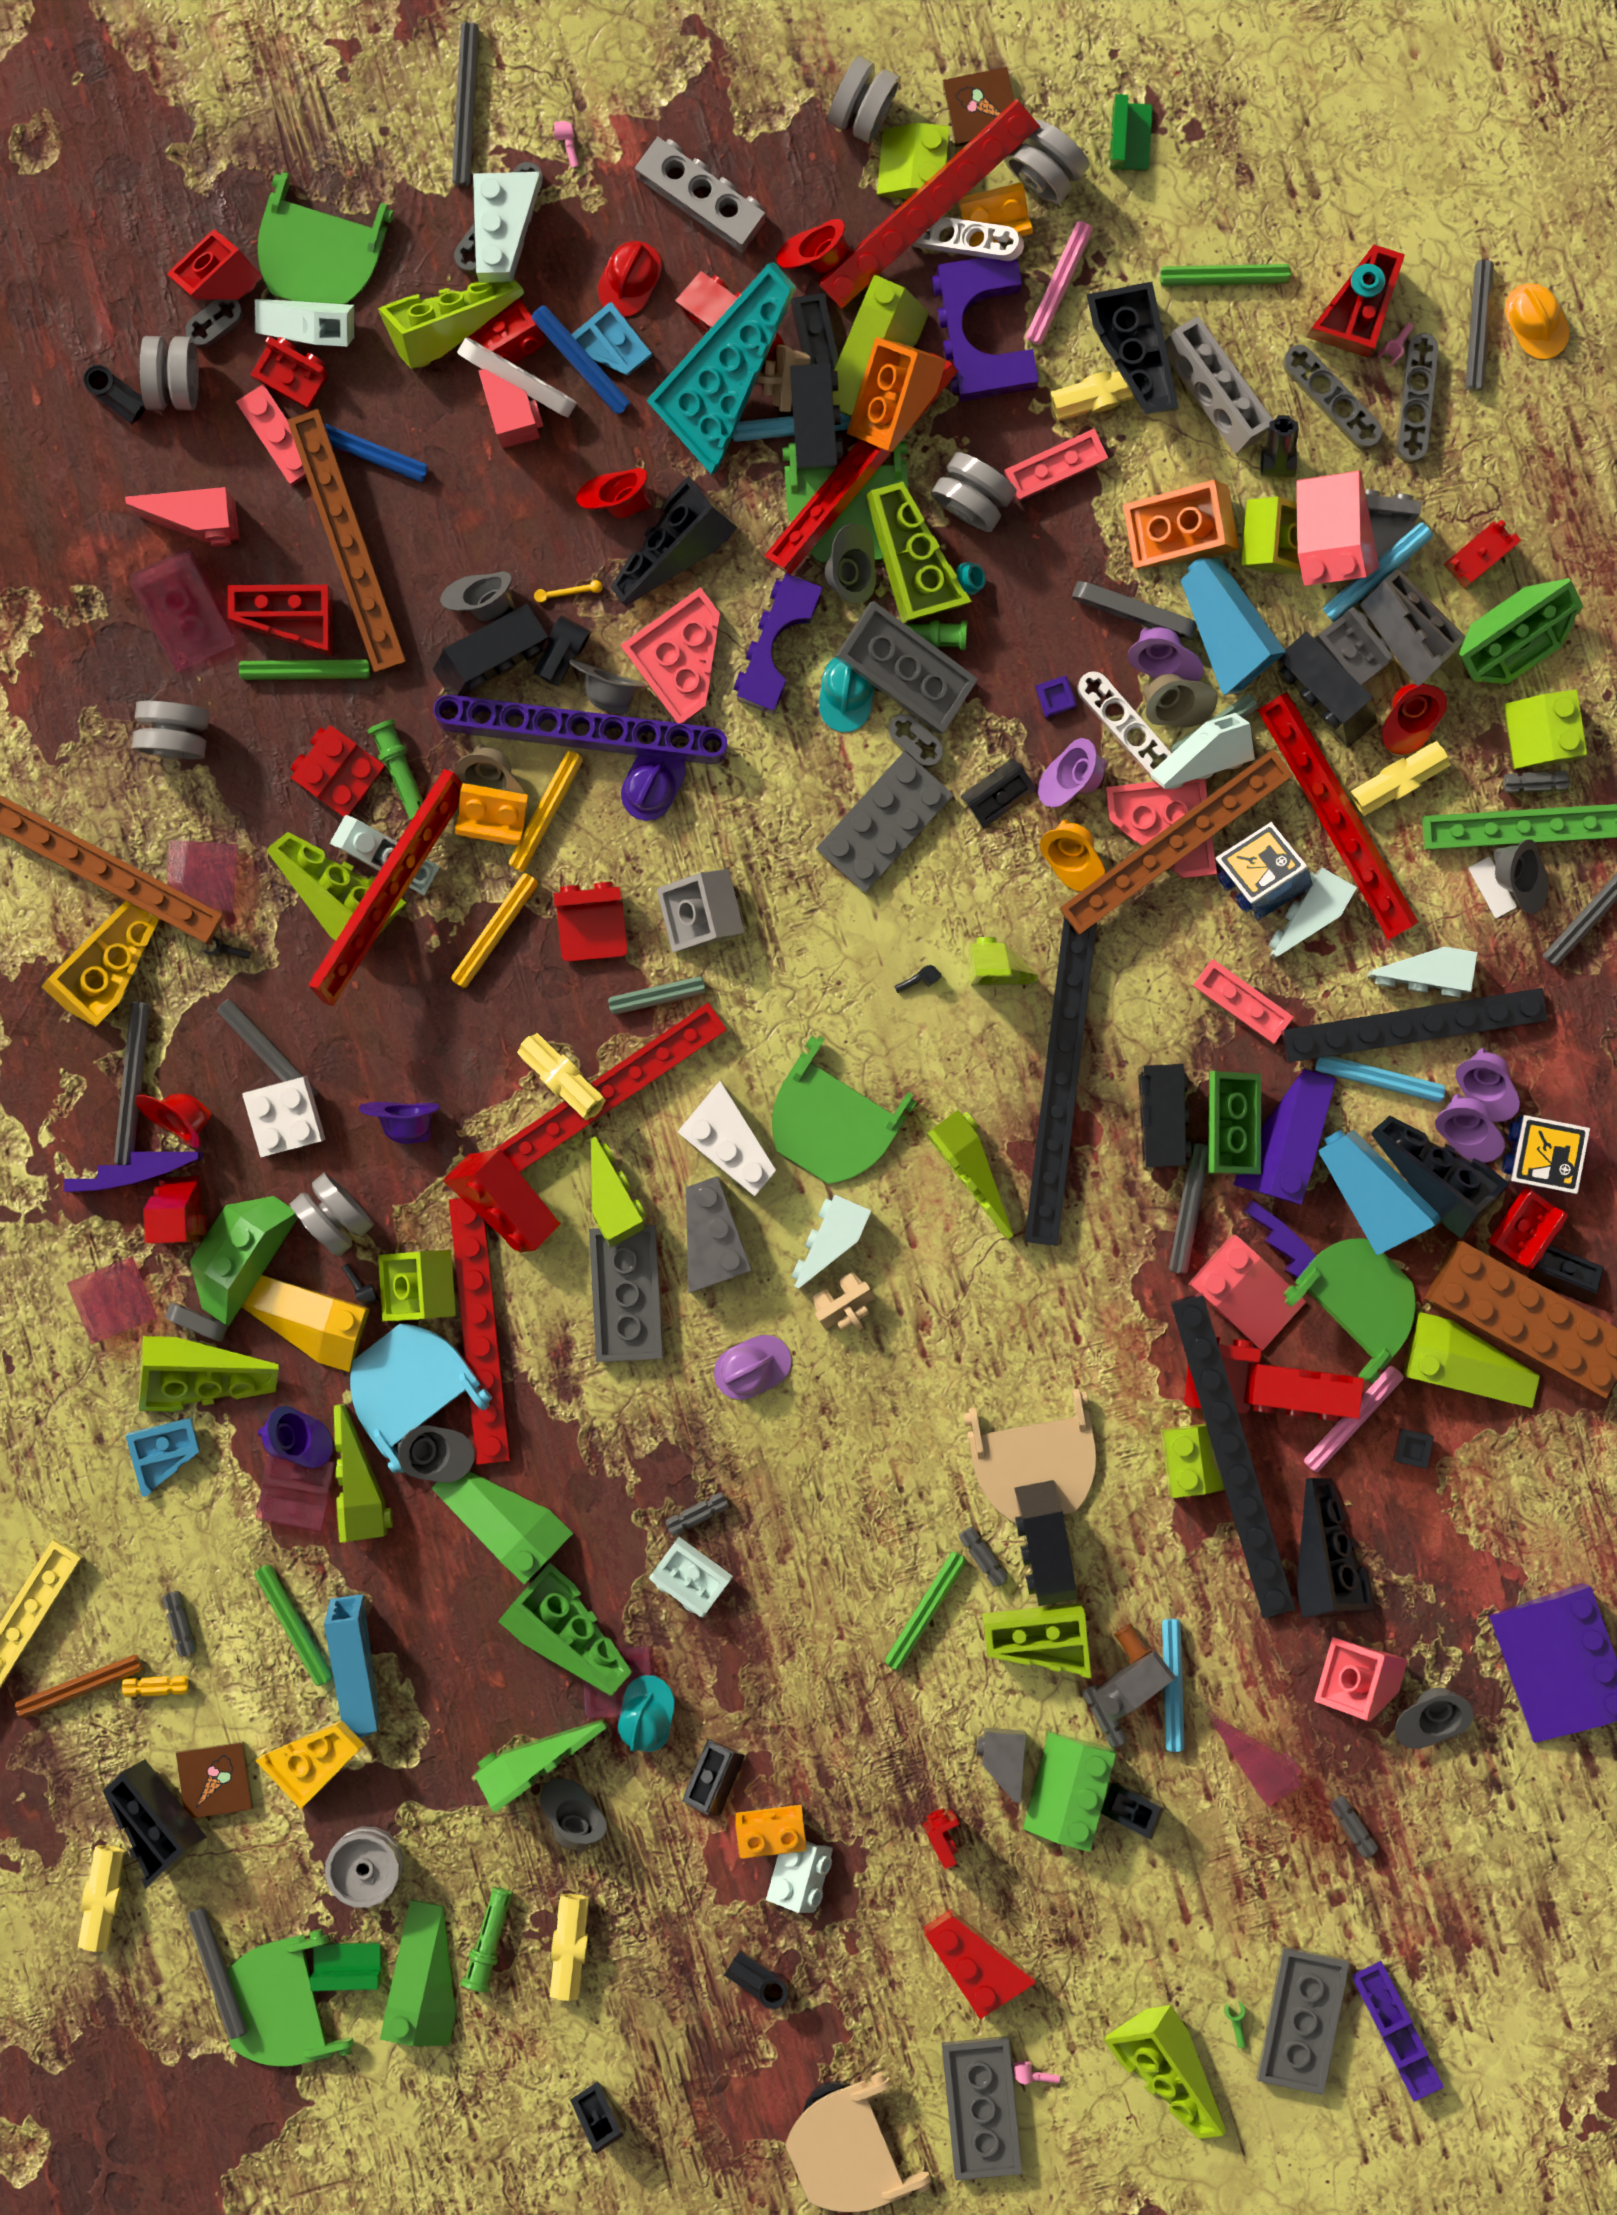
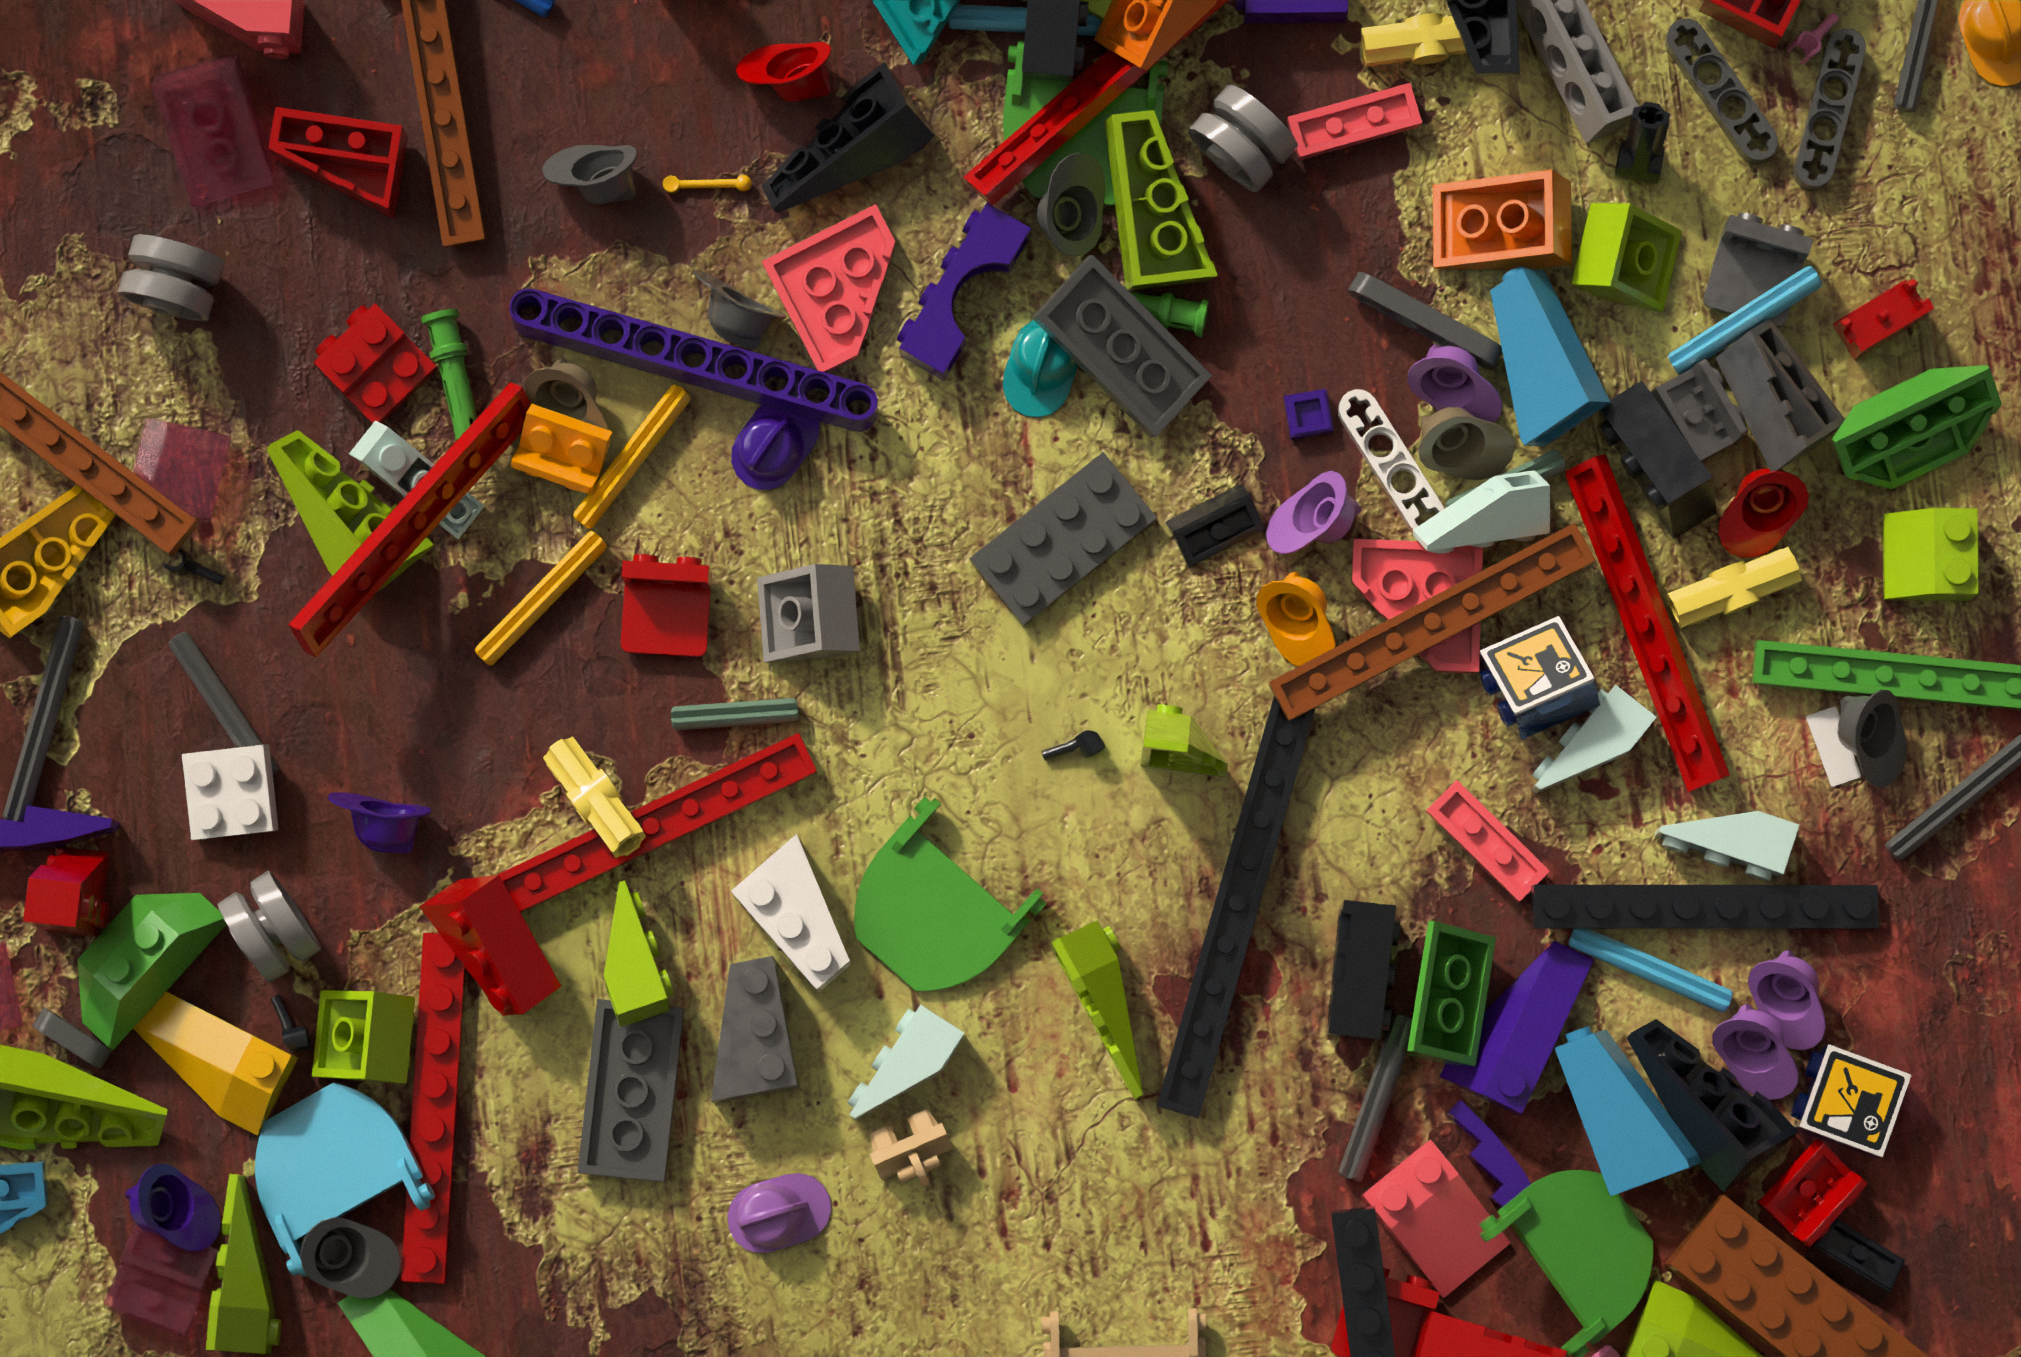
camera: 10 degrees right, 5 degrees down
red piece [135,1093,211,1148] -> none
bright green axle [239,660,371,680] -> none
black wedge [433,604,548,696] -> none
black piece [533,615,591,687] -> none
dark grey beam [889,714,943,768] -> none
teal plate [956,562,986,595] -> none
slope [1297,470,1379,586] -> none
dark grey axle [1503,771,1570,793] -> none

